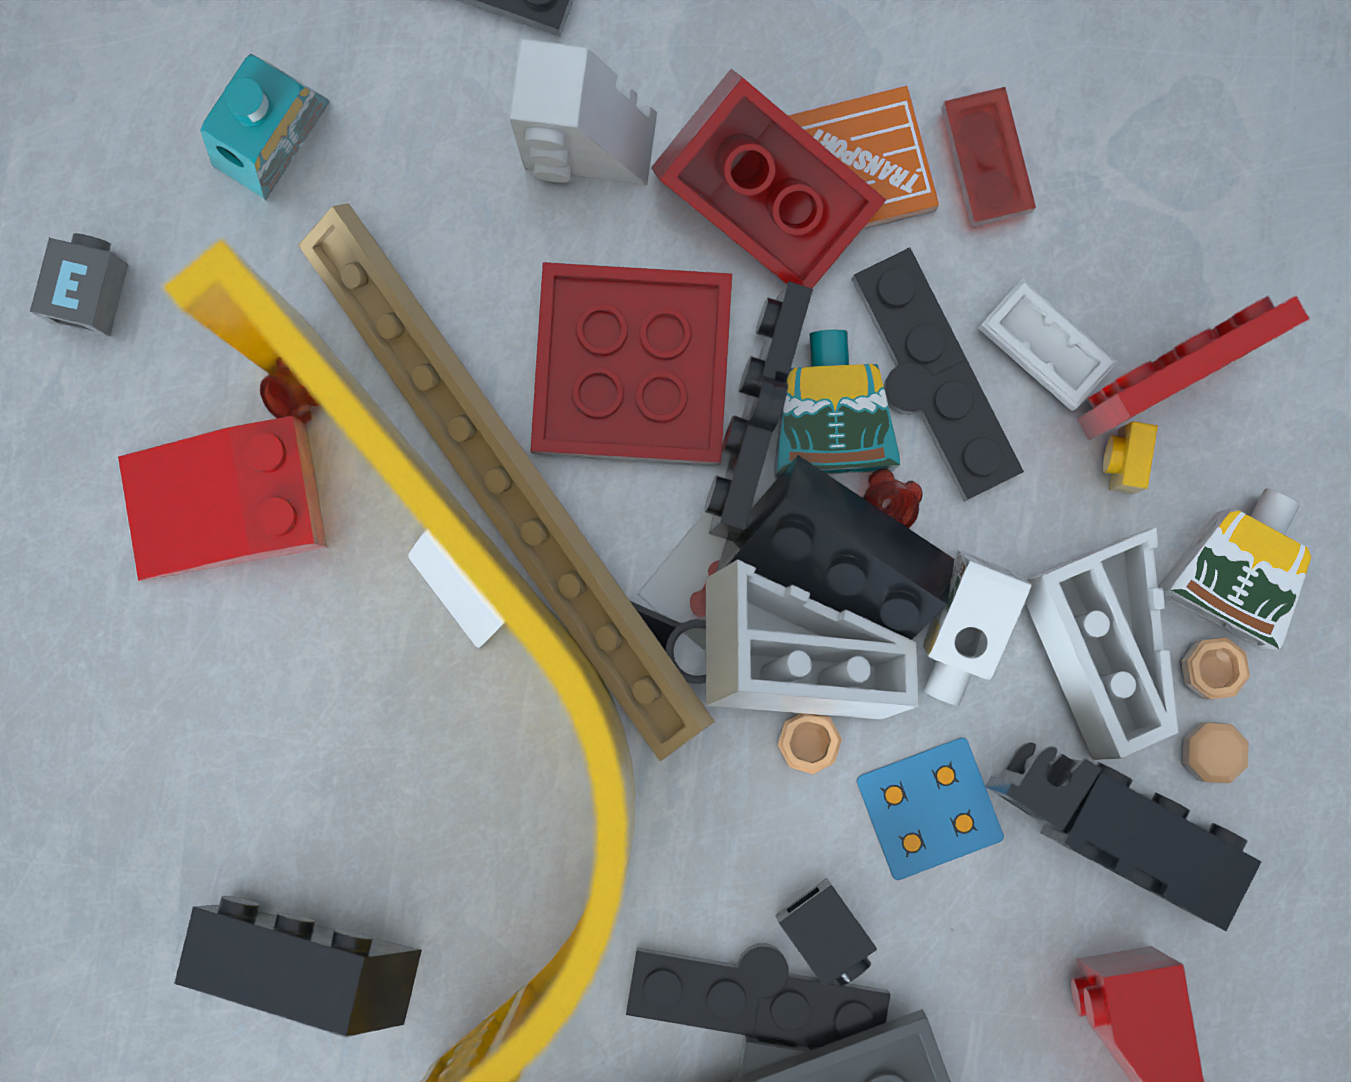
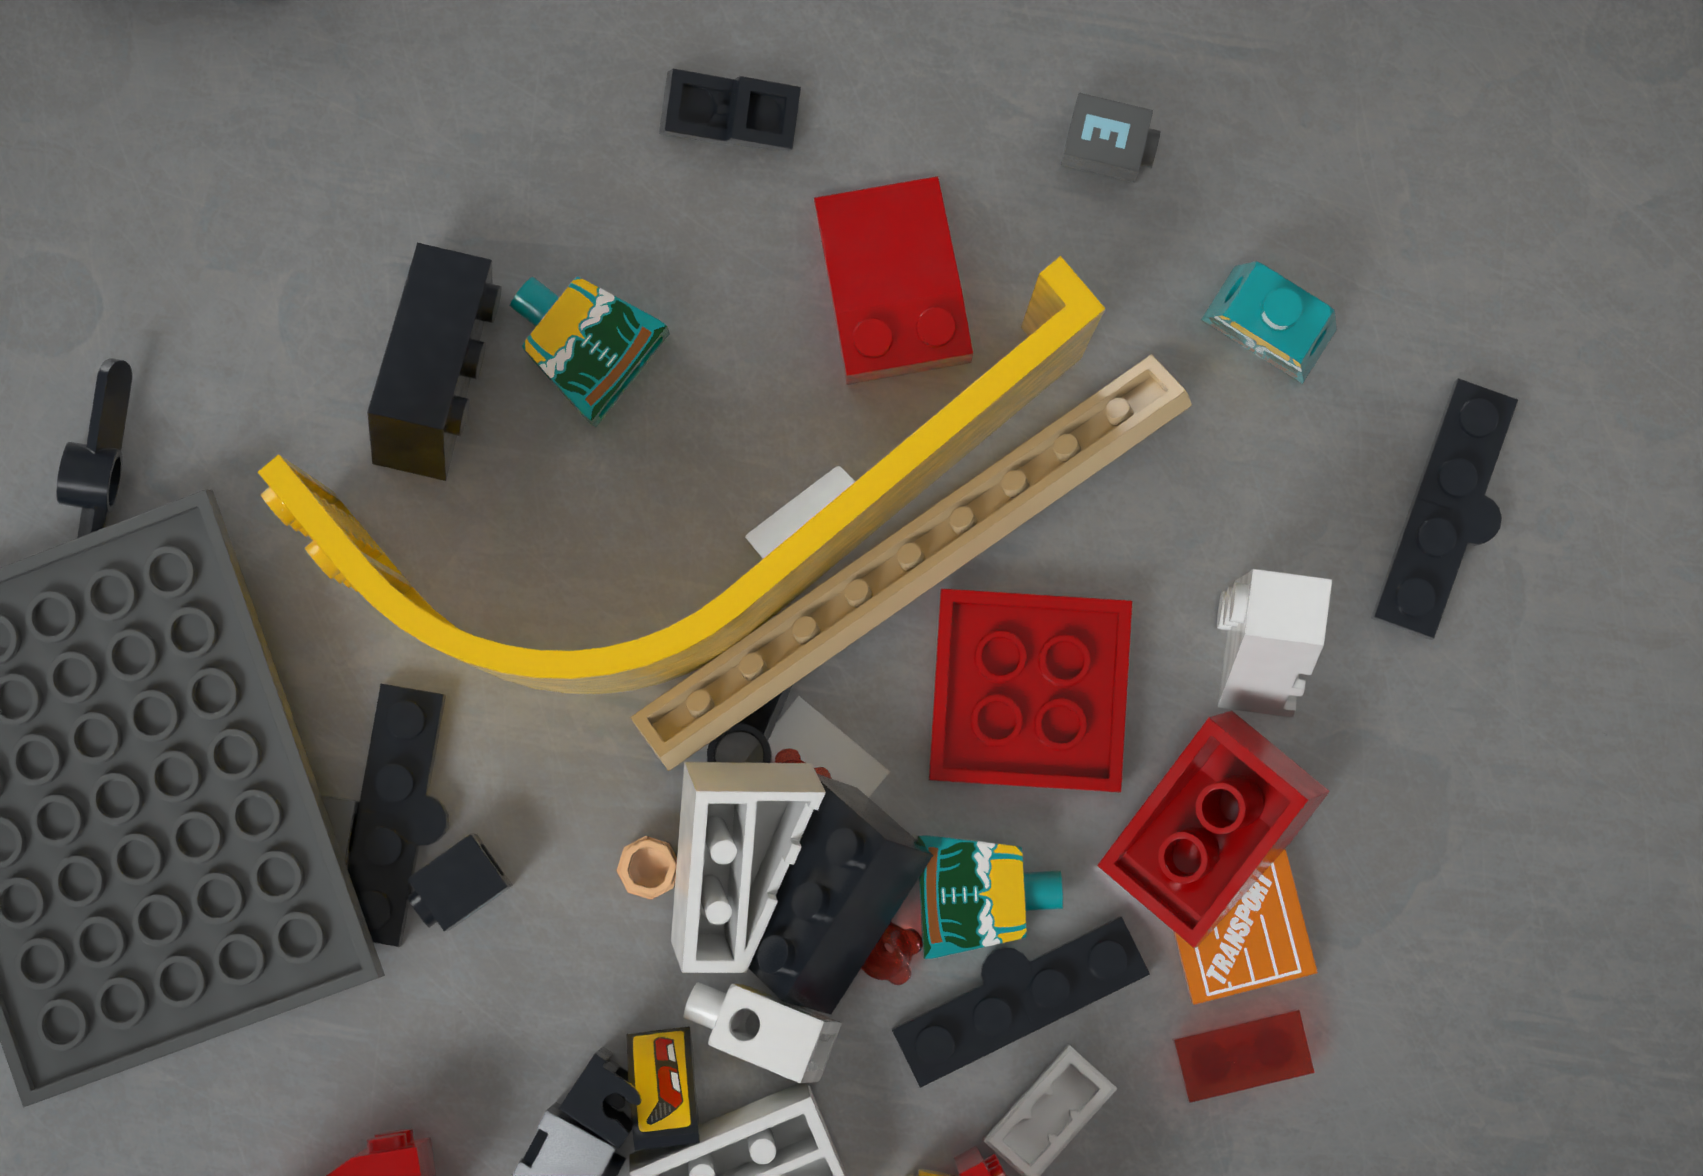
camera: 90 degrees right, 0 degrees up
clear red plate [260,356,321,424] -> none
black hinge [704,281,813,541] -> none
dark azure sticker [857,738,1004,880] -> none
none -> torso [509,276,670,428]
none -> slope [626,1026,700,1151]
none -> black slope [659,68,801,151]

